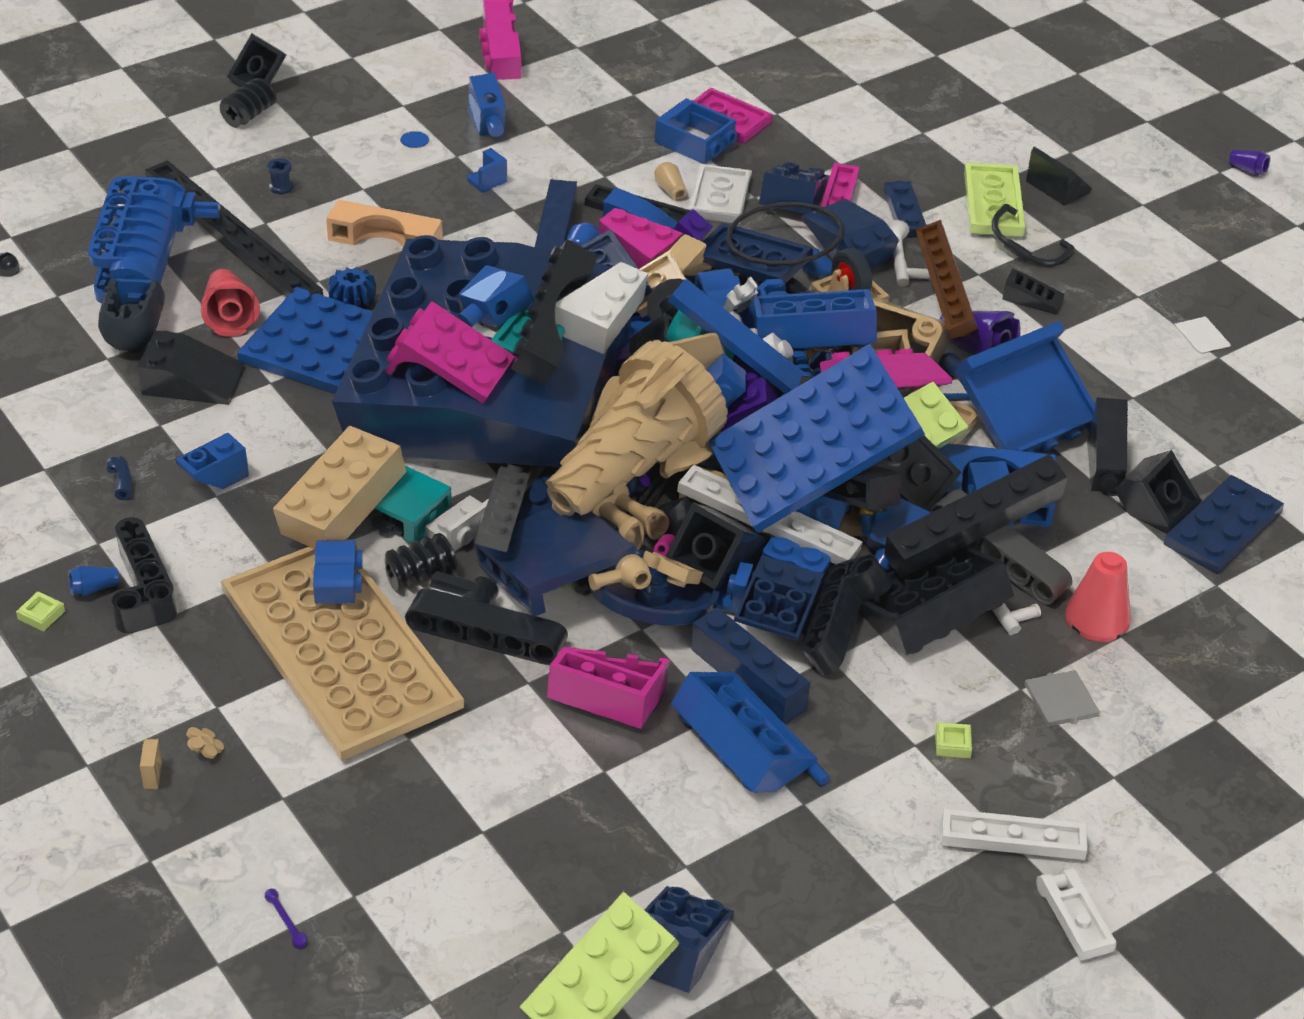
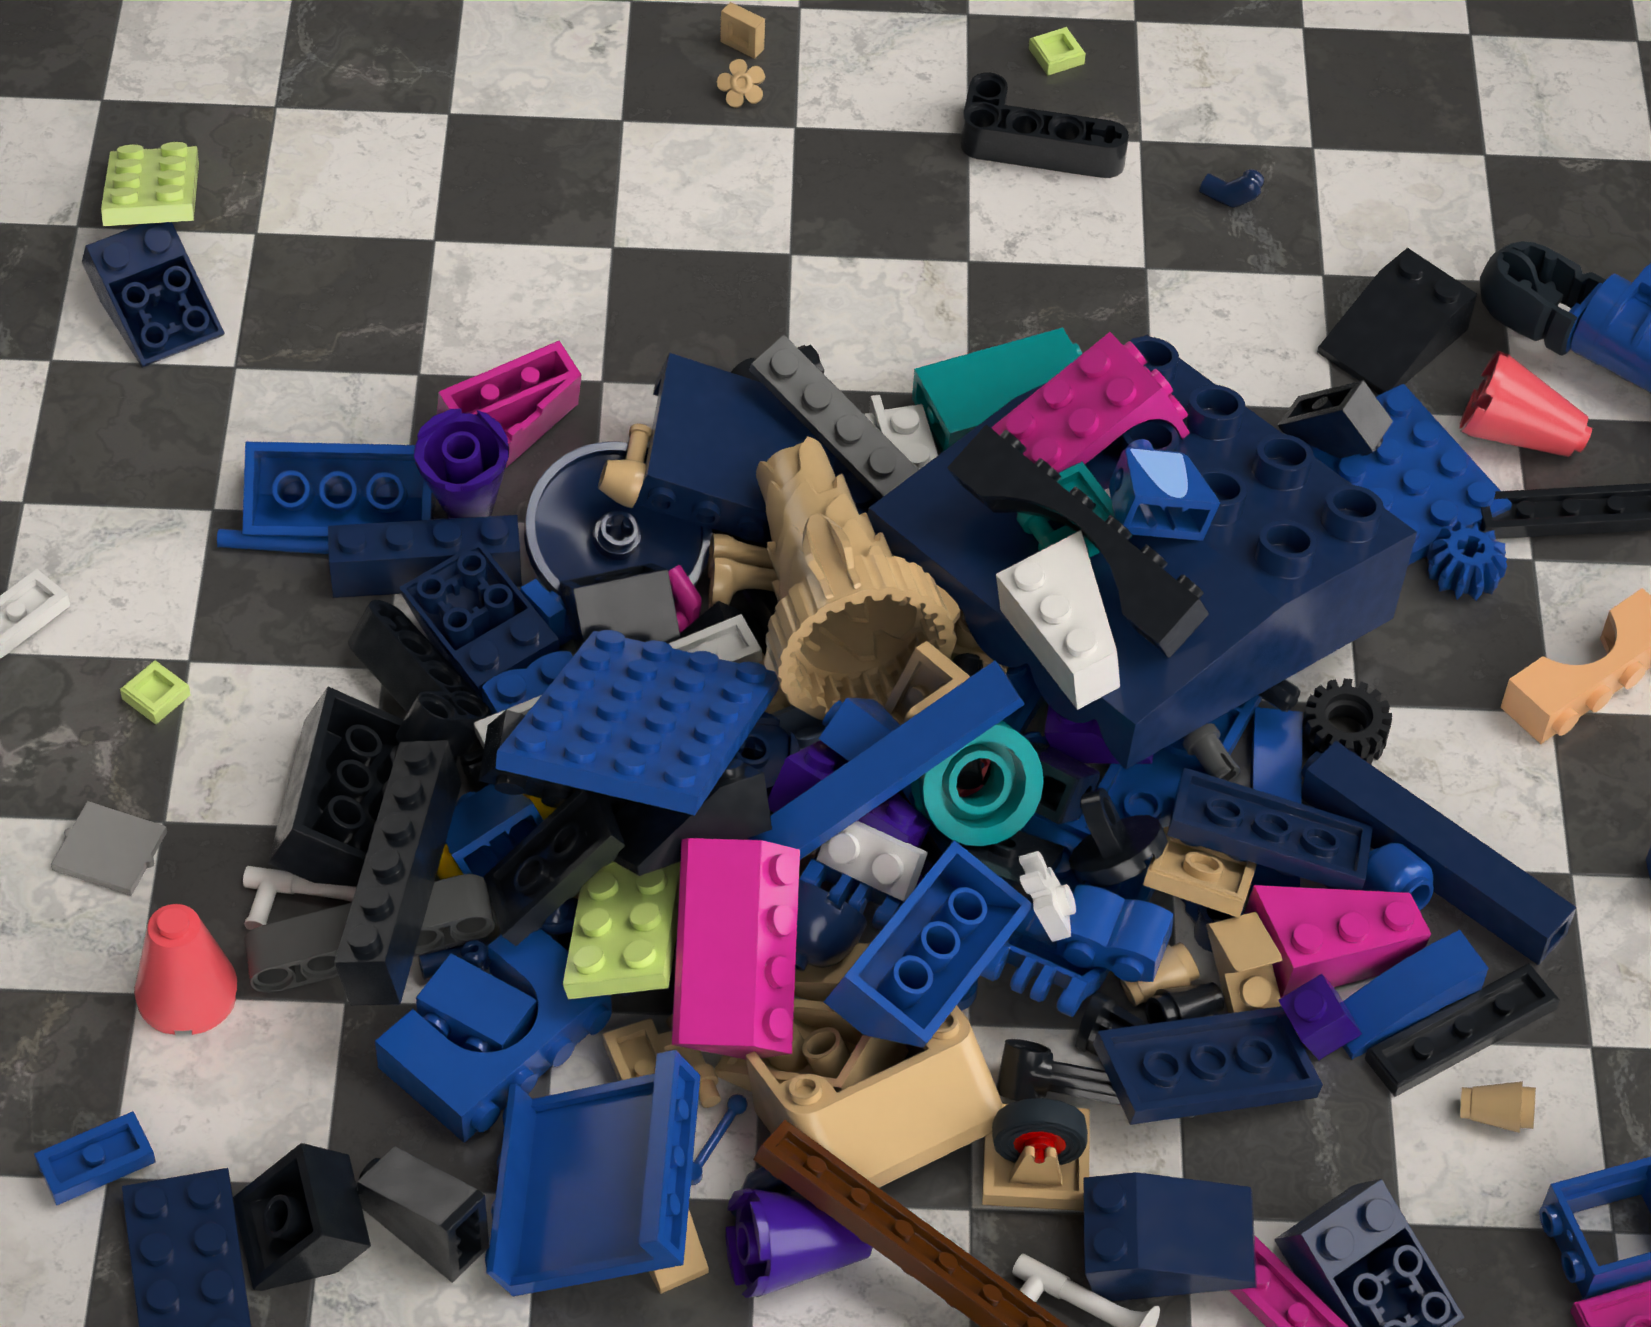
camera: 125 degrees right, 10 degrees up
blue cone [68,565,119,597] -> none
blue slope [176,433,249,489] -> none
tan plate [221,547,464,761] -> none
dark purple hinge [264,888,307,949] -> none
tan brick [273,426,406,549] -> none
blue brick [313,540,363,604] -> none
black piece [385,533,457,591] -> none
black beam [405,588,568,665] -> none
tan plate [643,551,703,587] -> none
white tile [687,164,752,224] -> none
black piece [726,202,844,266] -> none
blue cone [802,248,833,279] -> none
none -> blue plate [34,1111,156,1206]
none -> dark purple cone [414,409,509,519]
none -> black slope [1277,380,1393,459]

